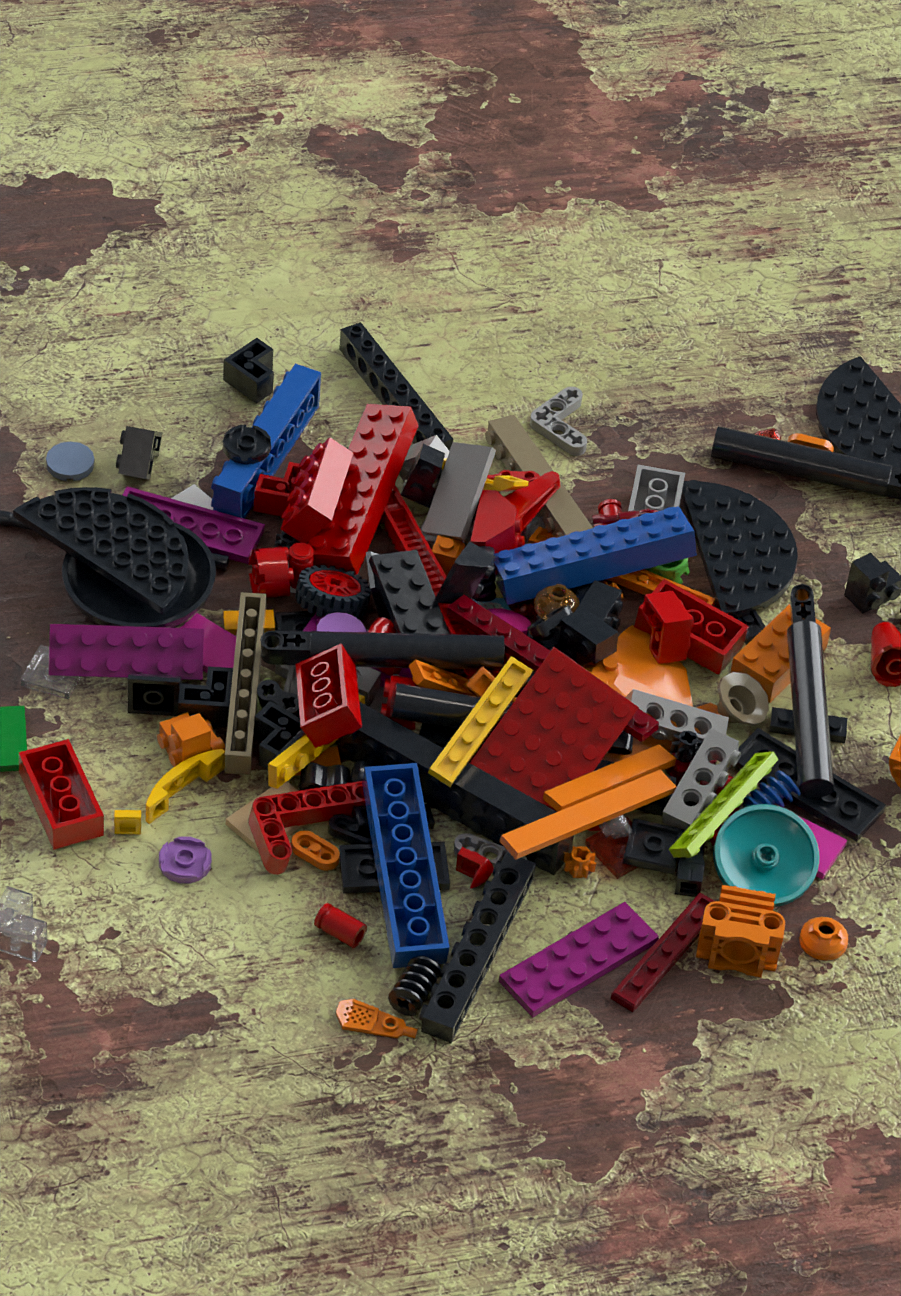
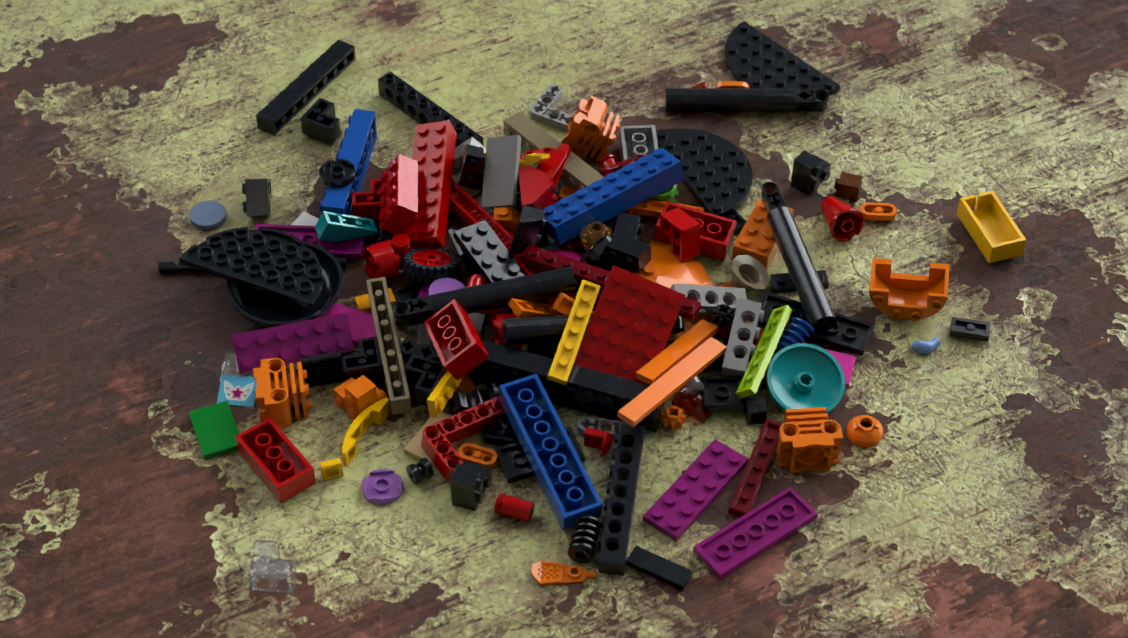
camera: 10 degrees left, 0 degrees up
none -> medium azure sticker [217,374,257,407]
none -> orange piece [253,358,311,429]
none -> black brick [256,39,356,136]
none -> teal slope [315,211,378,242]
none -> black wheel [406,457,434,485]
none -> black brick [450,461,492,511]
none -> orange piece [561,96,620,161]
none -> black tile [626,546,693,591]
none -> magenta plate [693,487,818,579]

